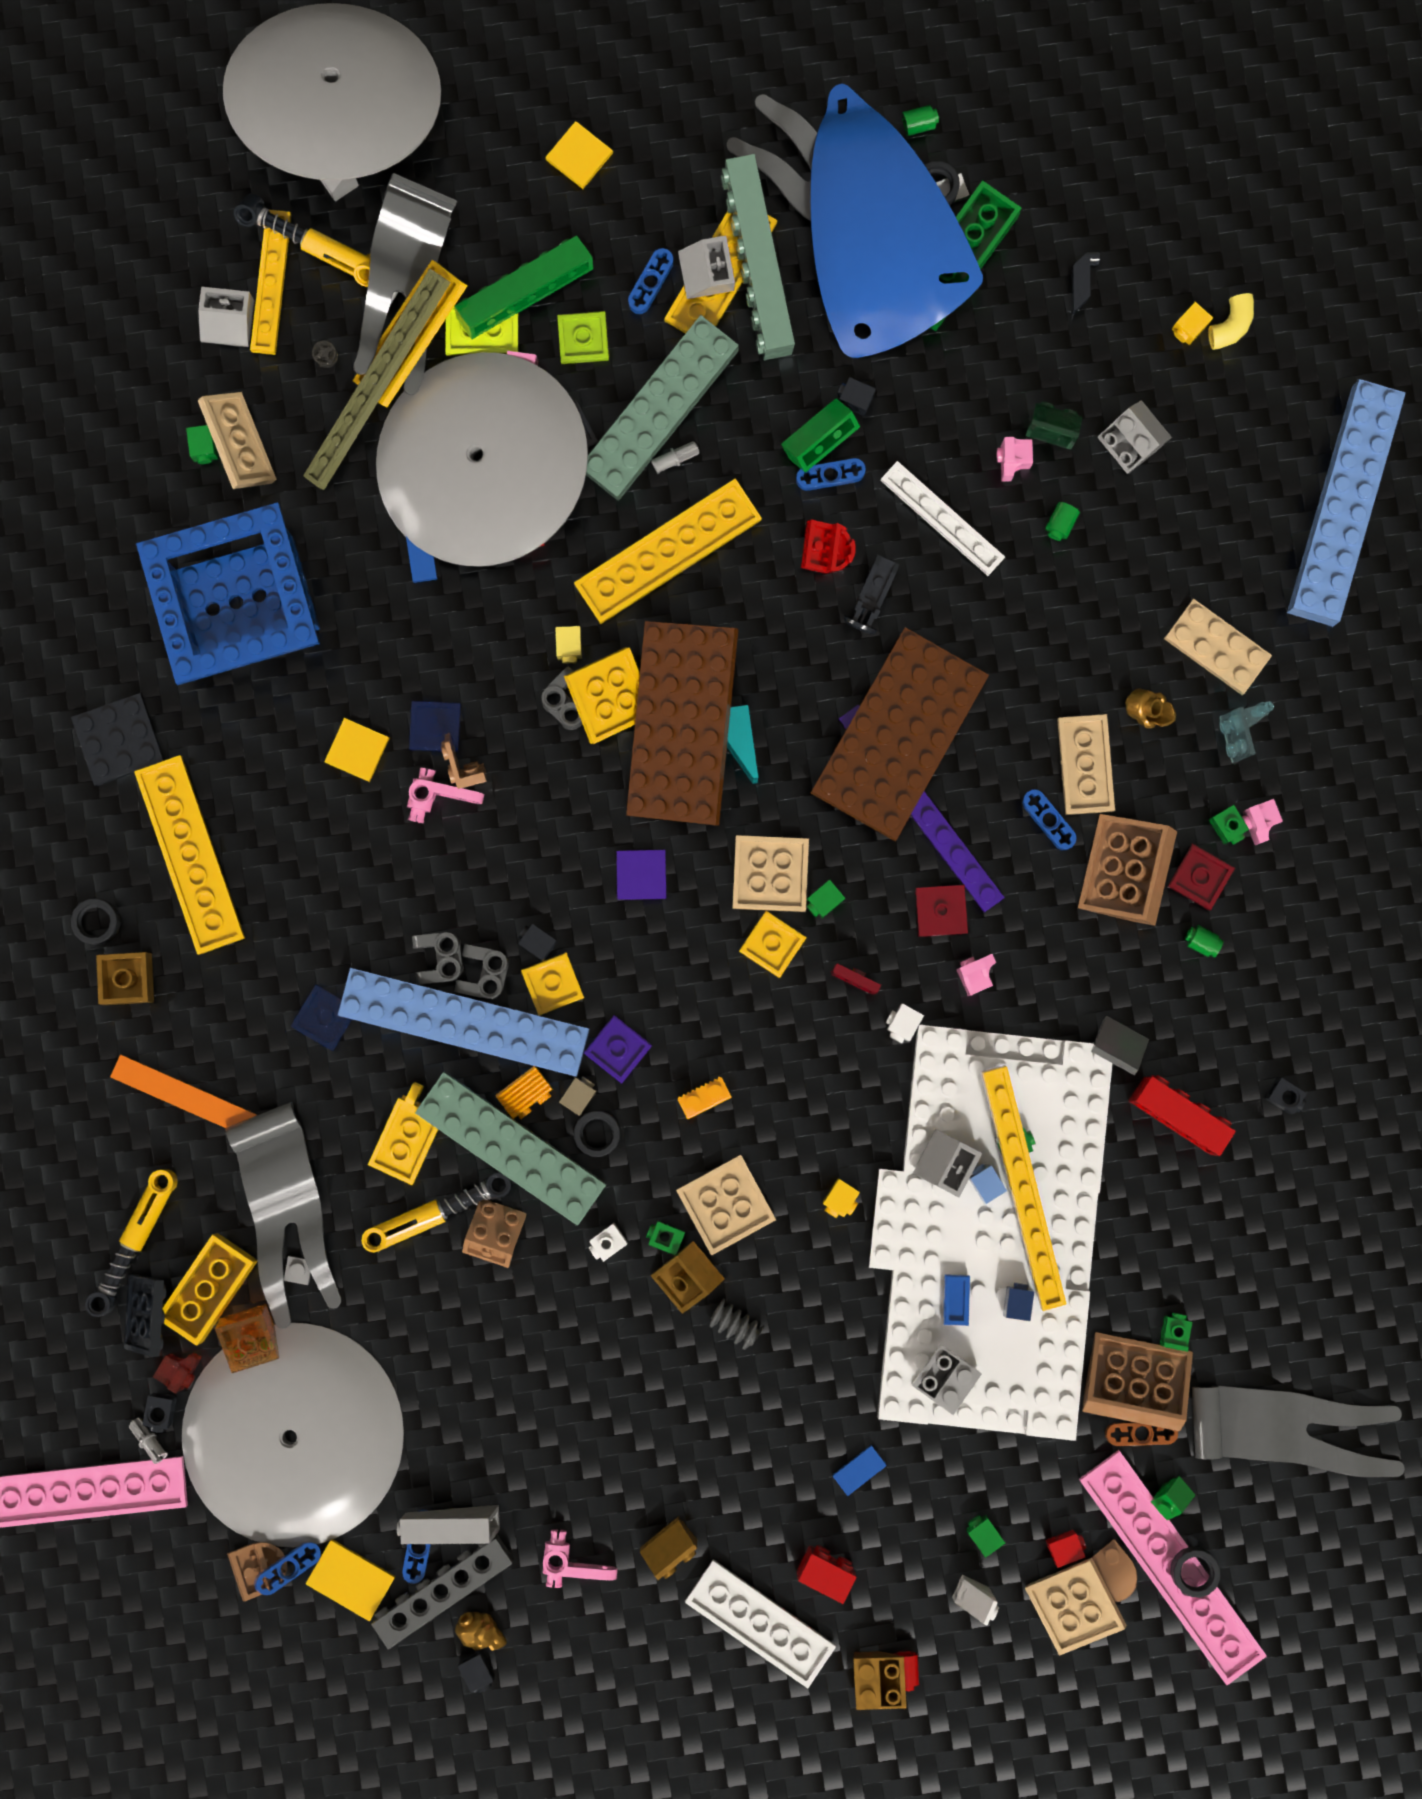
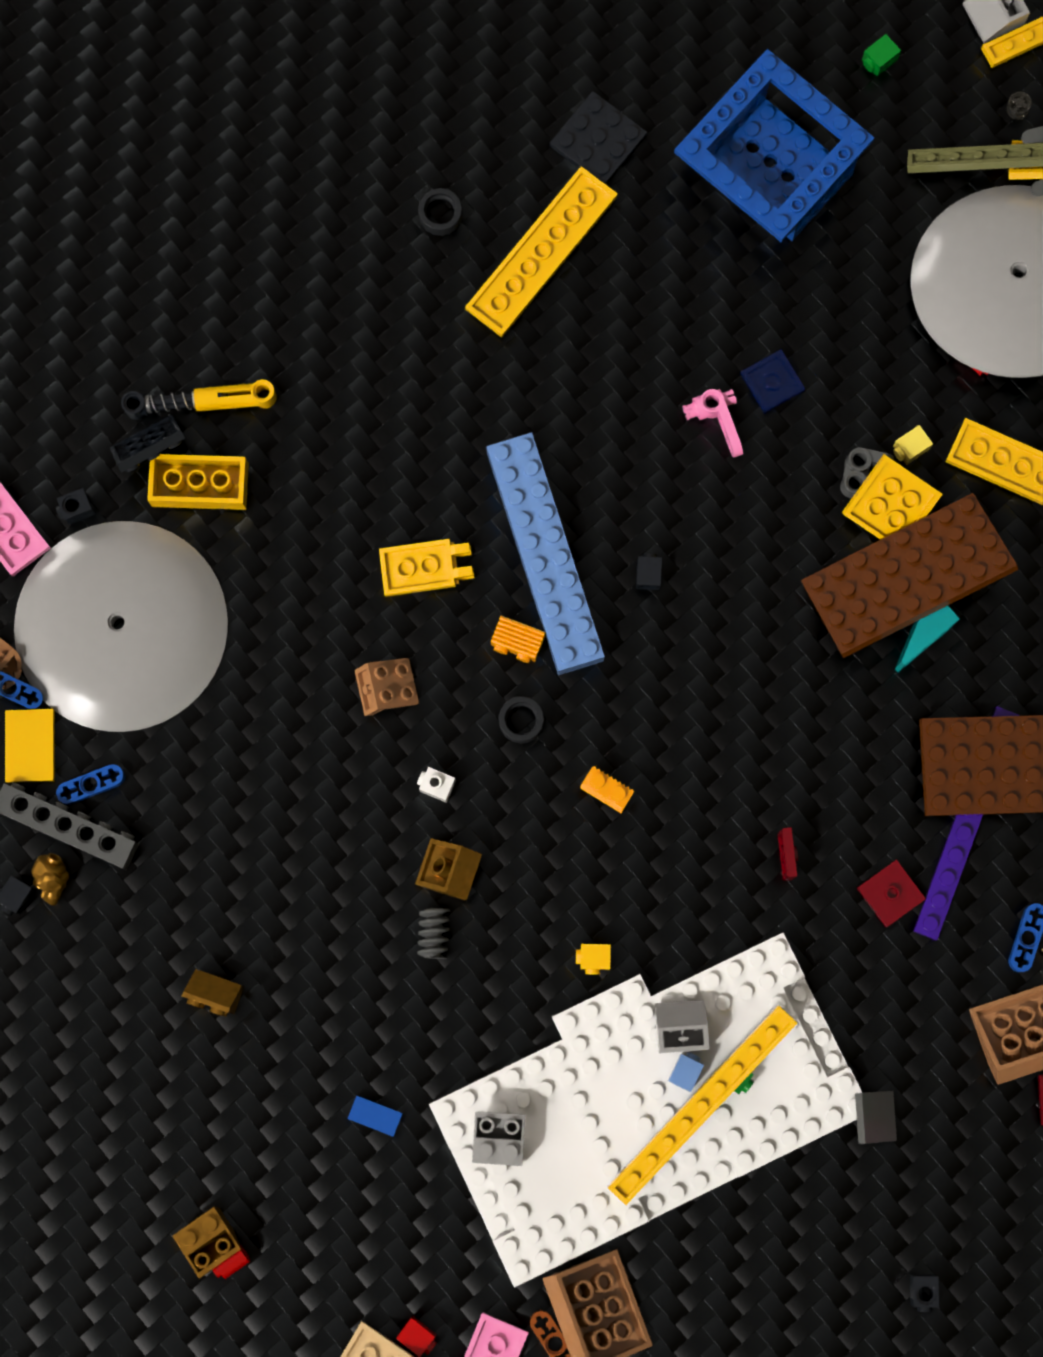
camera: 65 degrees right, 5 degrees down
pearl gold brick [96,952,154,1005] -> none
orange tile [110,1055,258,1128] -> none
light grey axle [129,1418,167,1464] -> none
clear red brick [153,1352,202,1394] -> none
tan plate [198,392,277,489] -> none
clear orange slope [215,1304,279,1373] -> none
dark grey flag [226,1102,342,1329] -> none
light grey plate [284,1256,311,1285] -> none
clear blue tile [291,985,352,1051] -> none
yellow tile [325,718,389,782] -> none
piece [361,1172,513,1252] -> none
light grey slope [397,1505,500,1544] -> none
blue tile [406,536,437,583] -> none
dark grey piece [412,932,464,985] -> none
sand green brick [415,1071,606,1226] -> none
medium nougat bracket [441,733,486,789] -> none
dark grey piece [454,944,509,1000] -> none
yellow tile [521,953,584,1016] -> none
bright pink piece [543,1529,618,1588] -> none
dark tan brick [559,1077,597,1116] -> none
dark purple tile [584,1015,652,1084] -> none
dark purple tile [617,850,666,900] -> none
green brick [646,1221,685,1255] -> none
tan plate [676,1155,776,1255] -> none
white plate [685,1559,836,1688] -> none
tan plate [733,835,809,912] -> none
yellow tile [739,911,807,978] -> none
red brick [797,1545,857,1604] -> none
green brick [806,880,845,918] -> none
white brick [886,1004,924,1043] -> none
blue tile [943,1274,970,1326] -> none
white slope [952,1575,999,1625] -> none
bright pink brick [956,954,996,996] -> none
green brick [966,1515,1005,1558] -> none
dark blue brick [1003,1283,1034,1321] -> none
red brick [1128,1075,1236,1156] -> none
green brick [1159,1312,1192,1352] -> none
green brick [1185,925,1224,958] -> none

